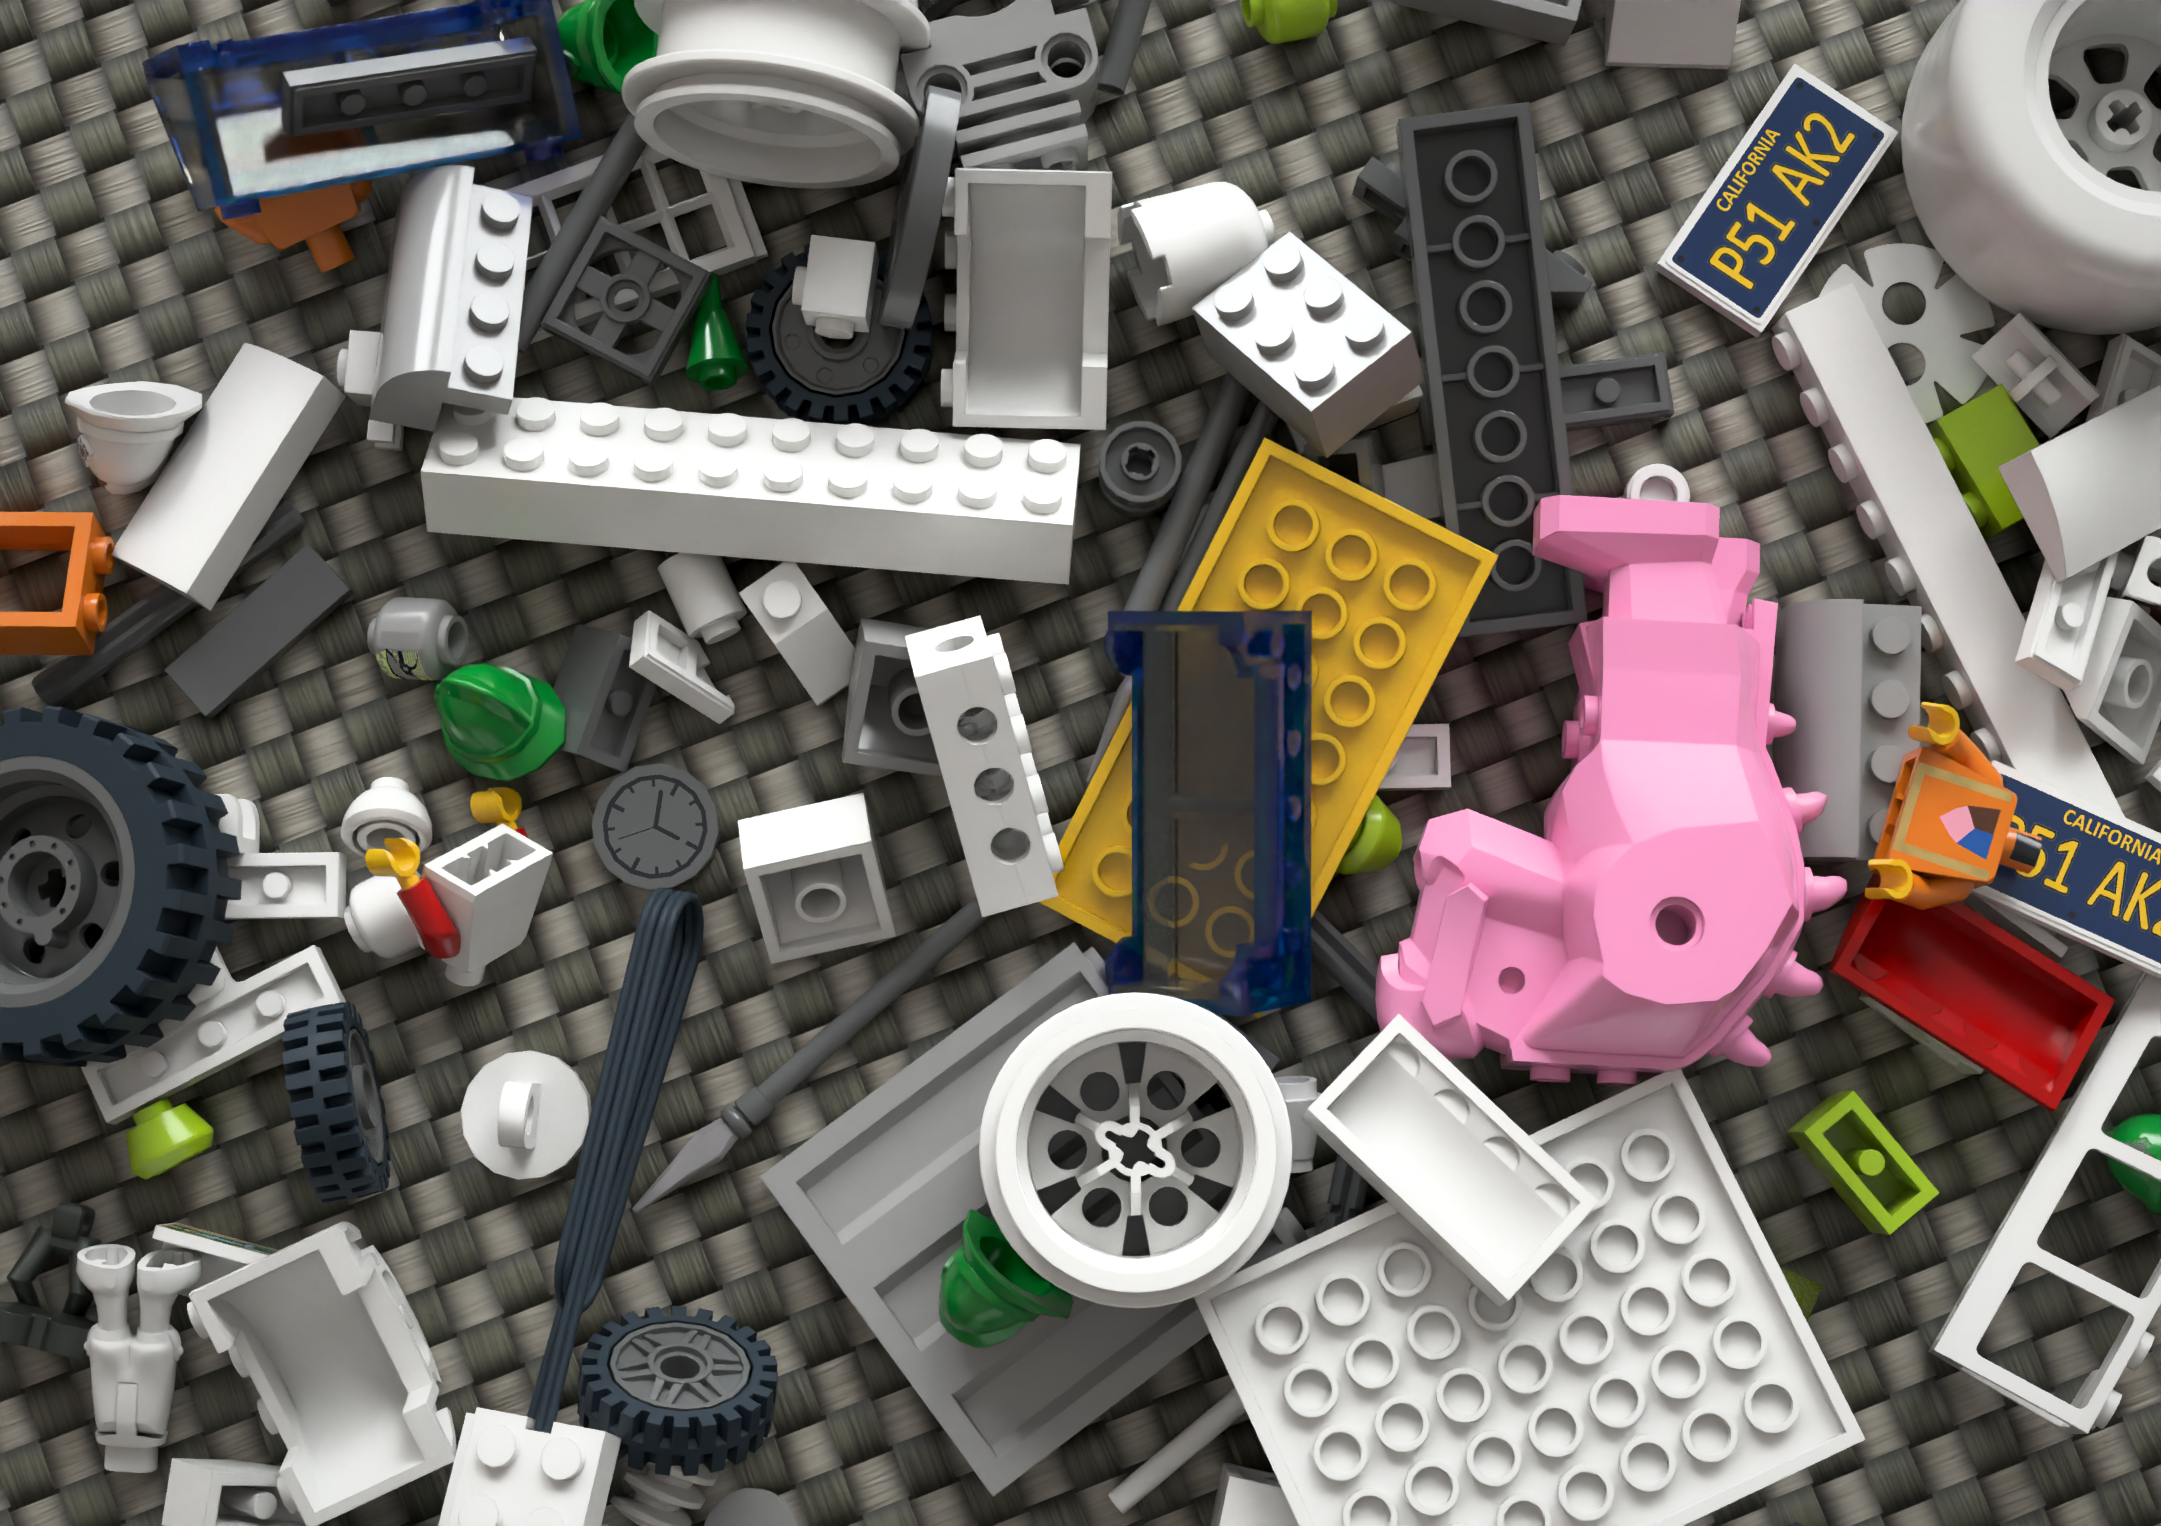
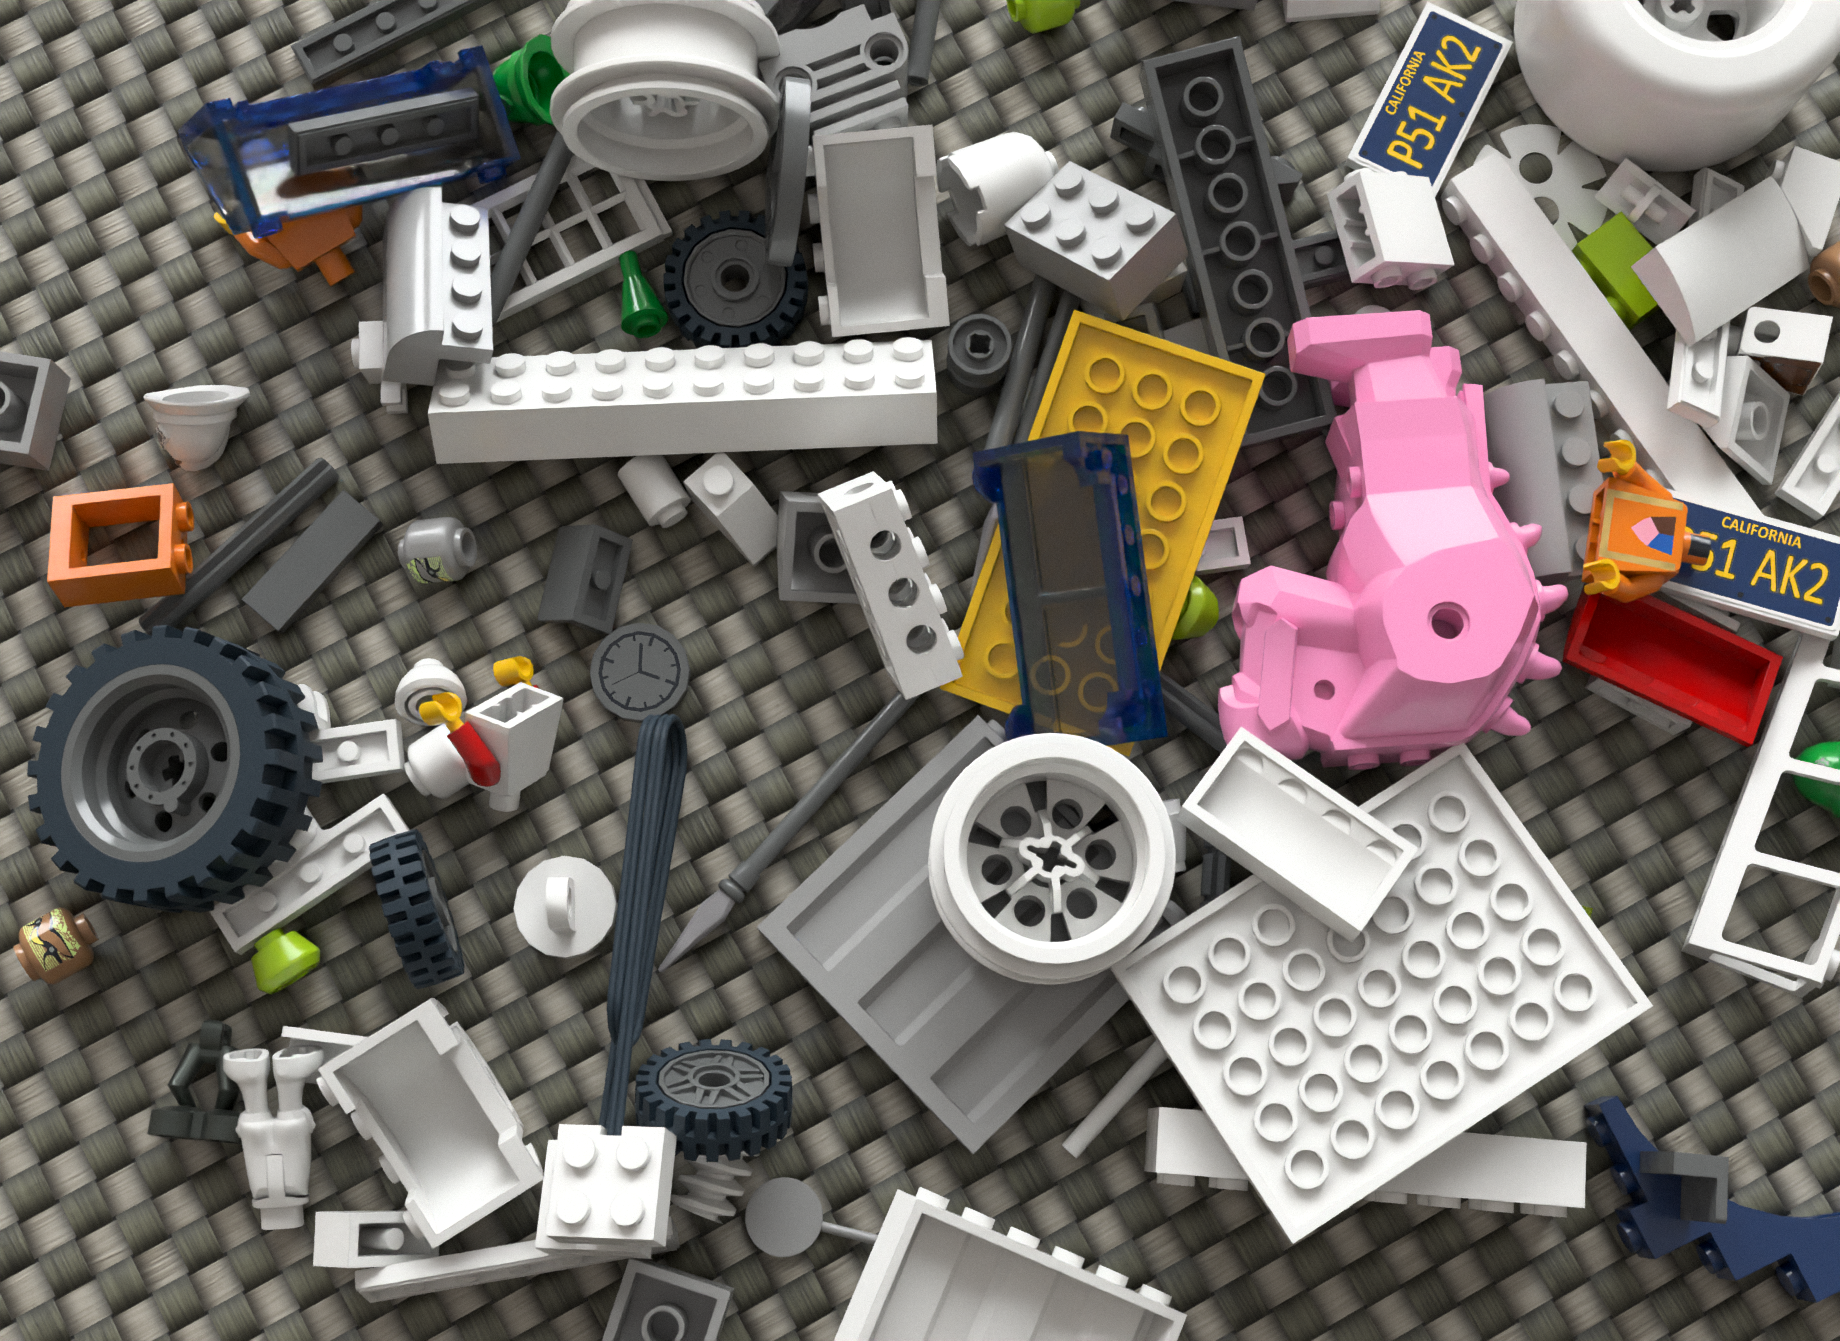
camera: 10 degrees left, 5 degrees down
white slope [110,343,346,611] -> none
green piece [434,664,566,781] -> none
dark grey piece [540,216,714,387] -> none
white tile [629,610,735,724] -> none
white slope [738,793,896,964] -> none
white brick [792,235,879,339] -> none
green piece [938,1209,1074,1348] -> none
lime brick [1787,1090,1939,1235] -> none
none -> white brick [1327,168,1454,290]

